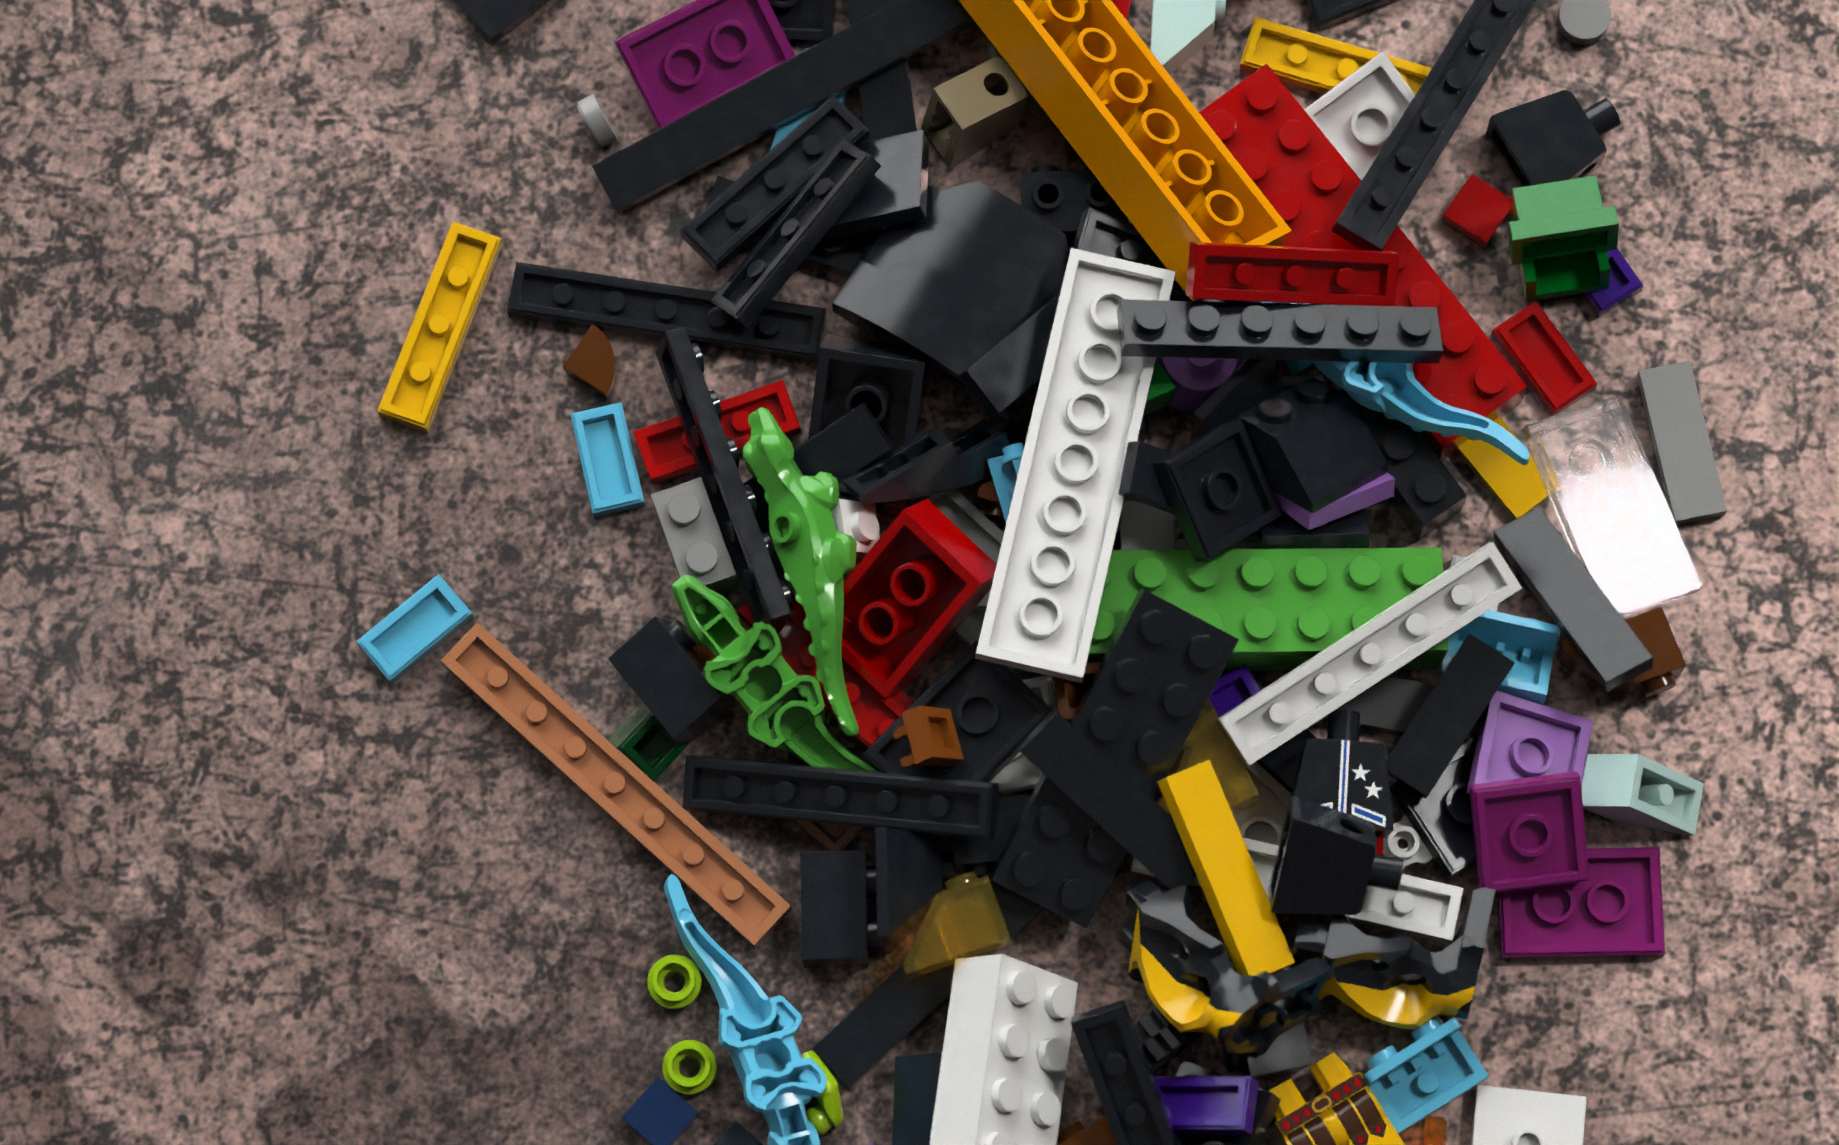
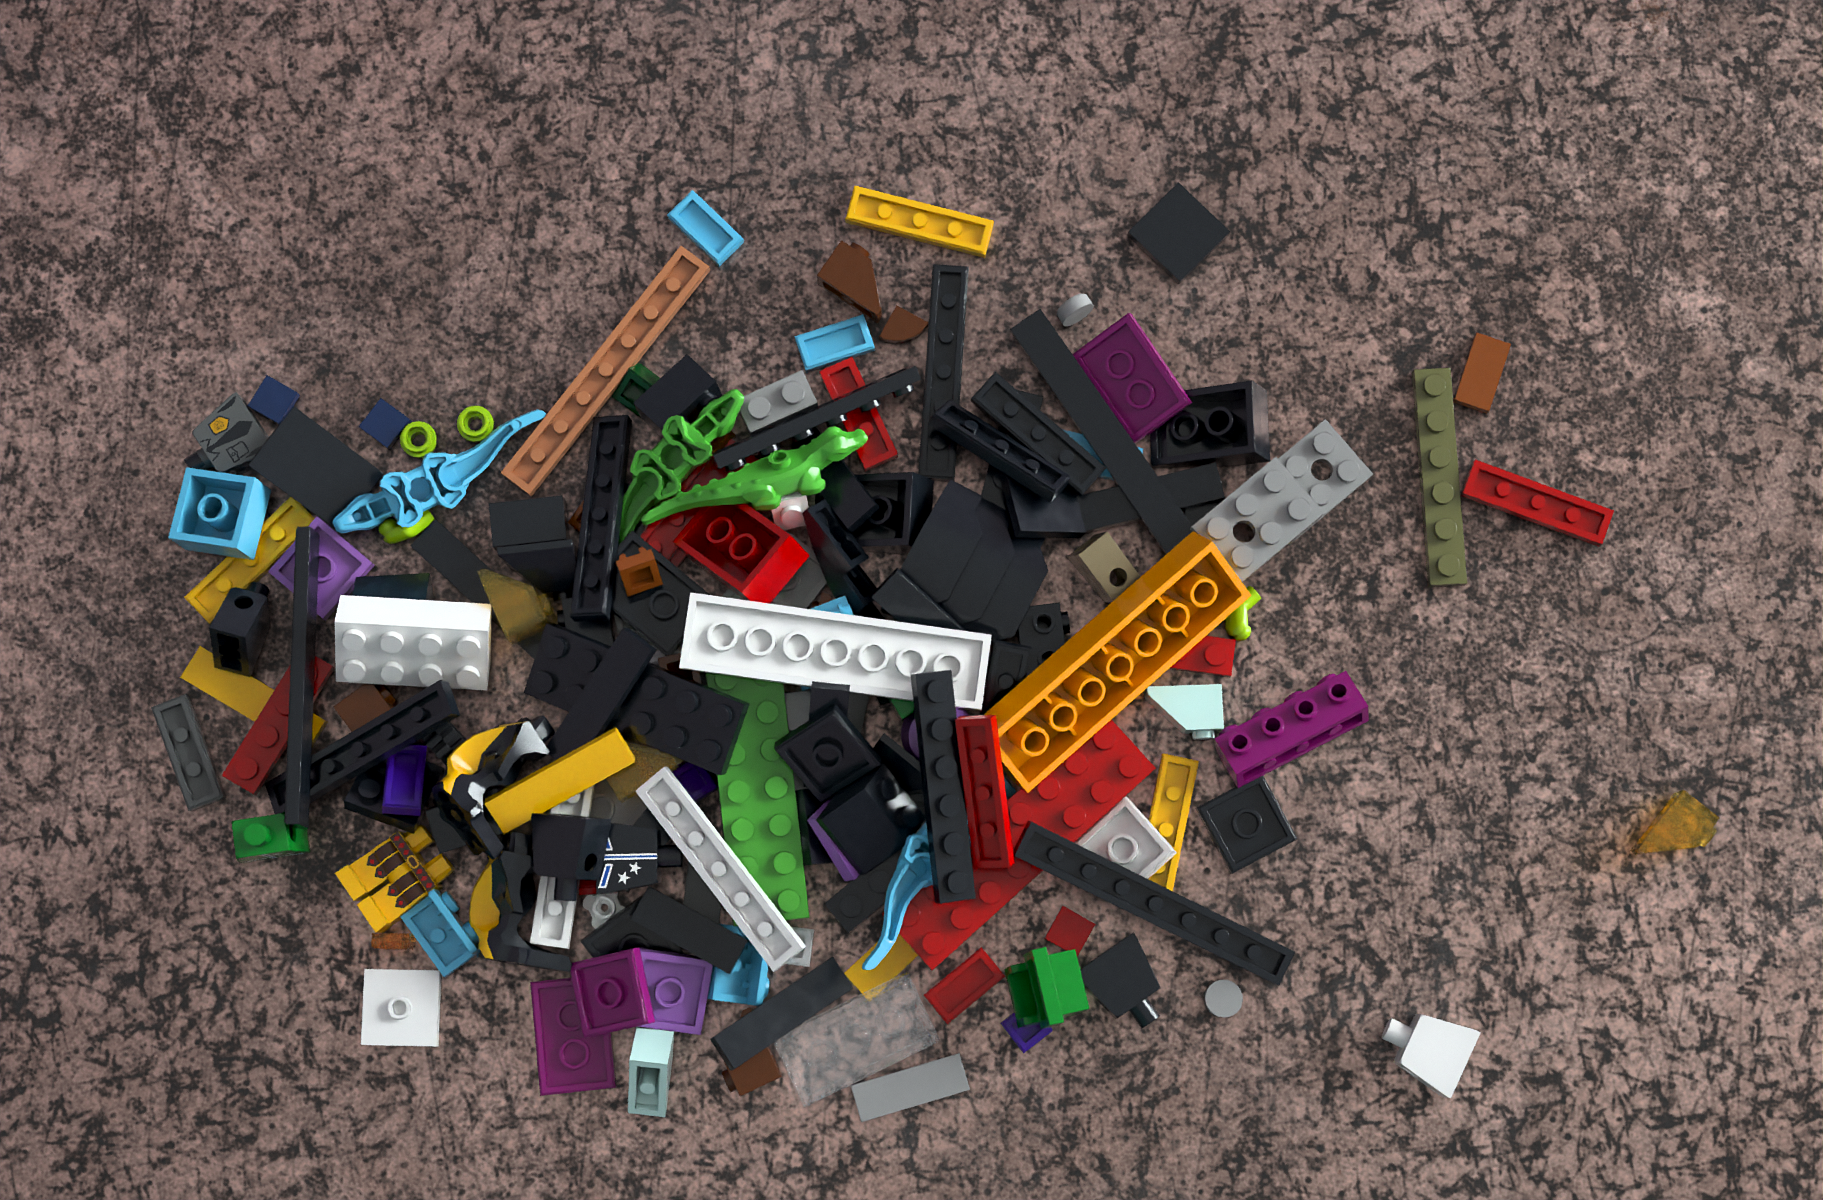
camera: 80 degrees right, 5 degrees up
none -> reddish brown slope [817,240,882,324]

